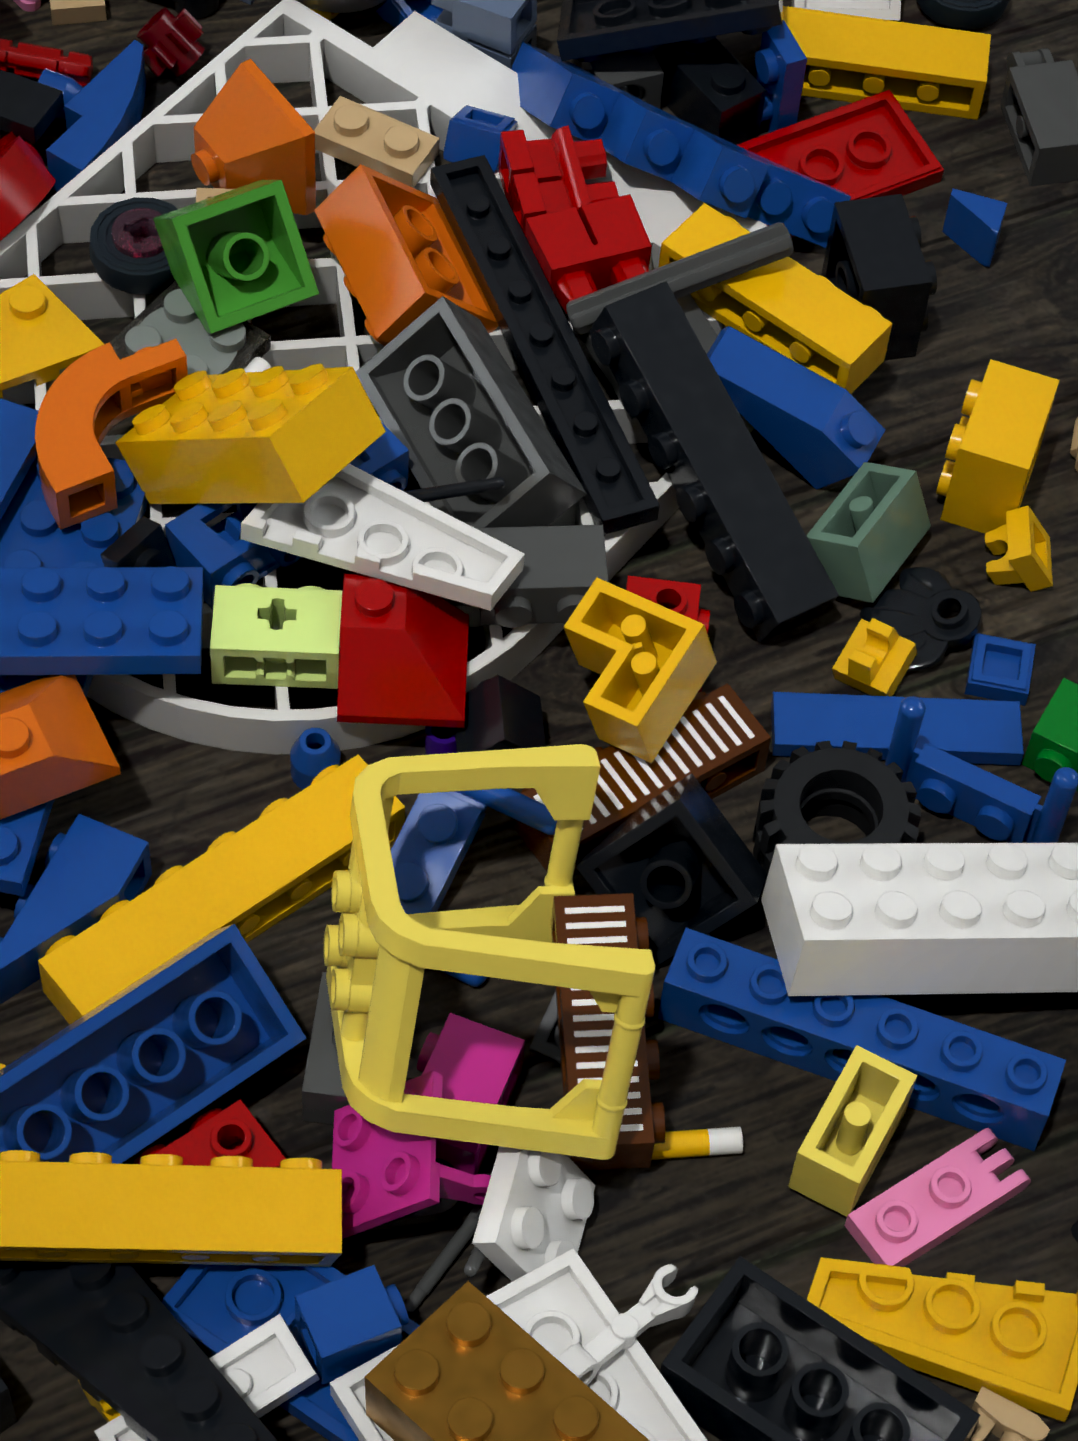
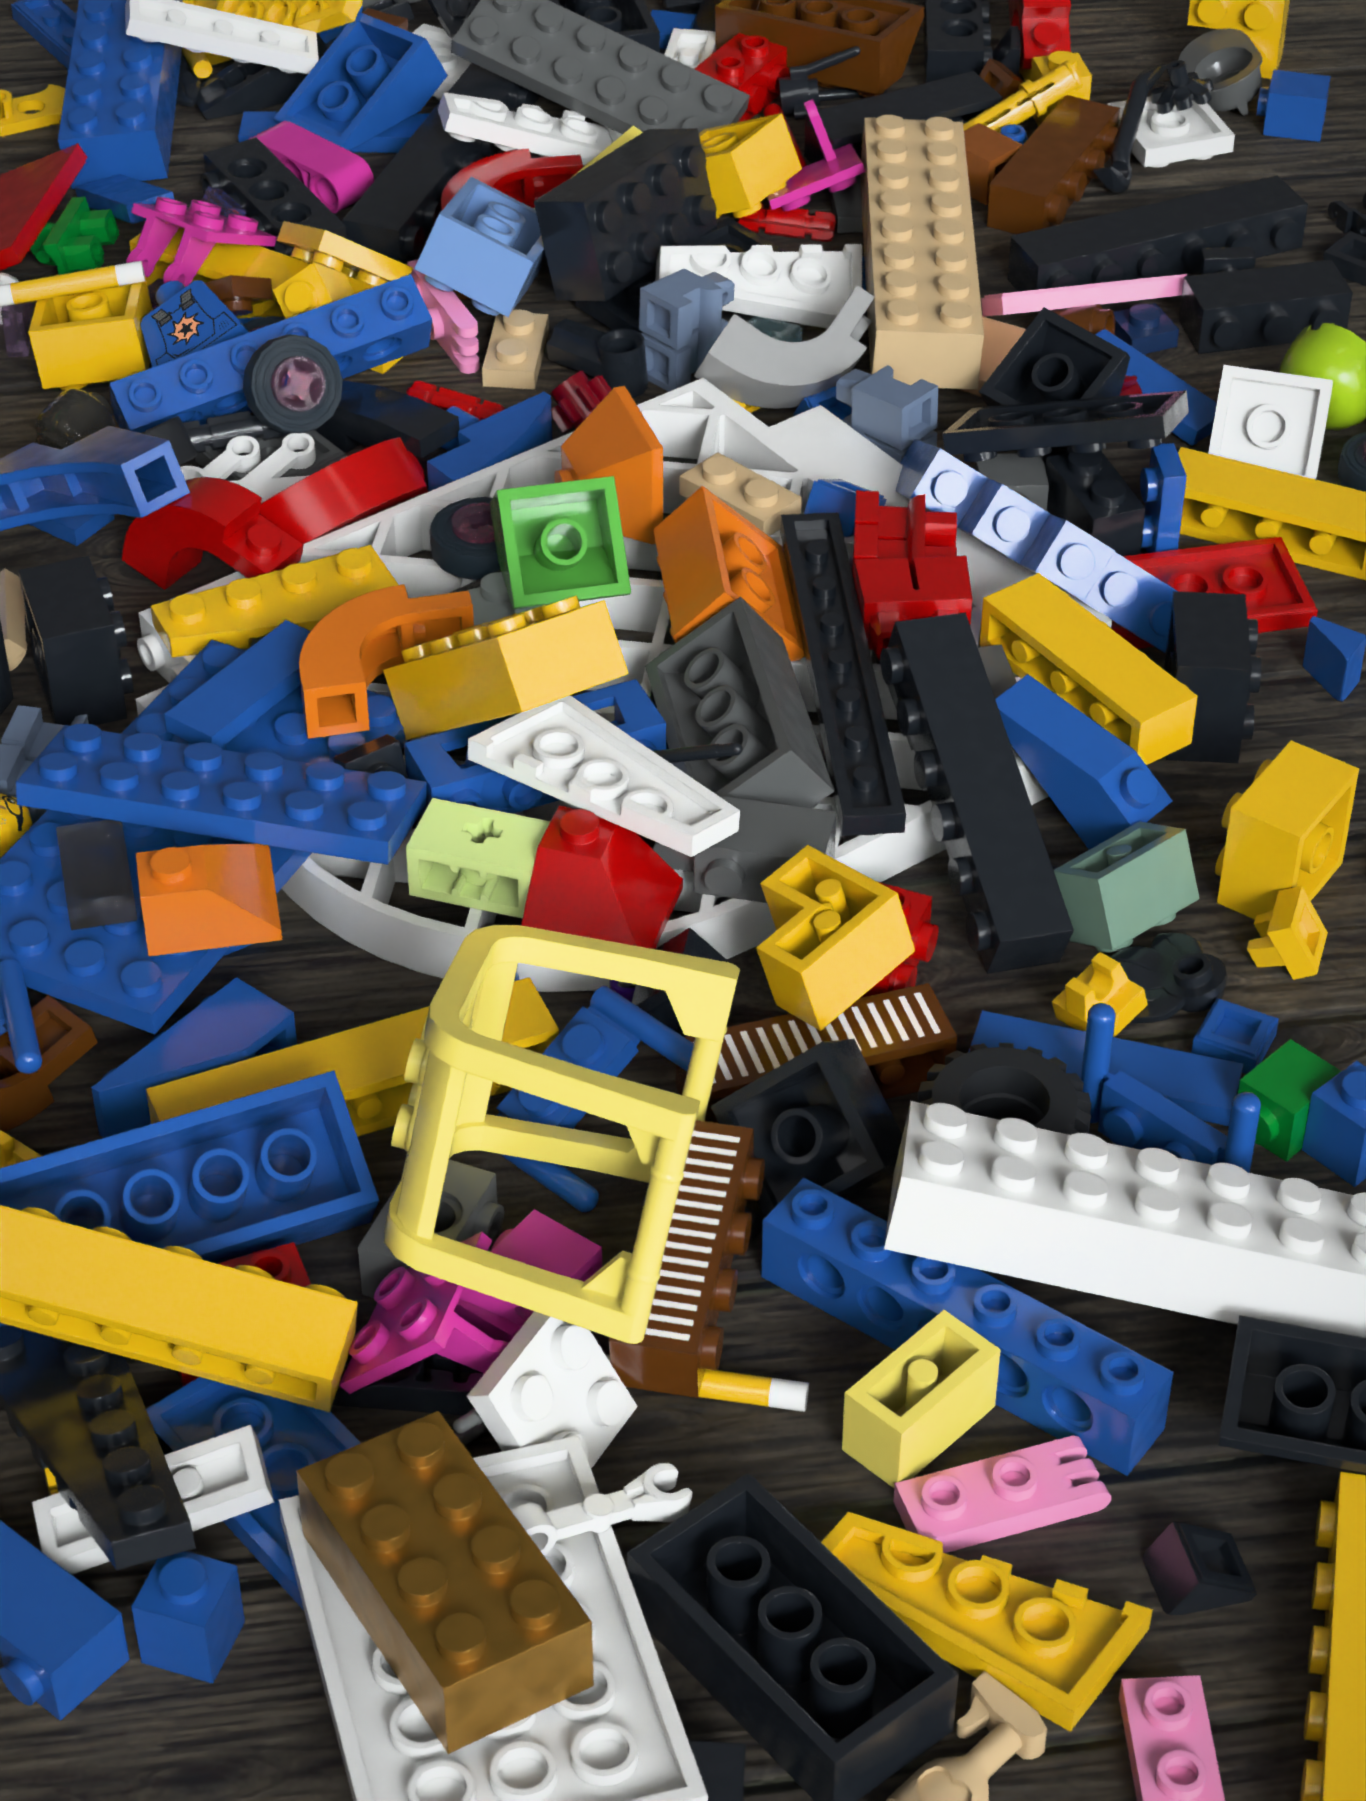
camera: 20 degrees right, 15 degrees down
blue brick [295,1265,409,1385] -> none
dark grey axle [566,222,793,335] -> none

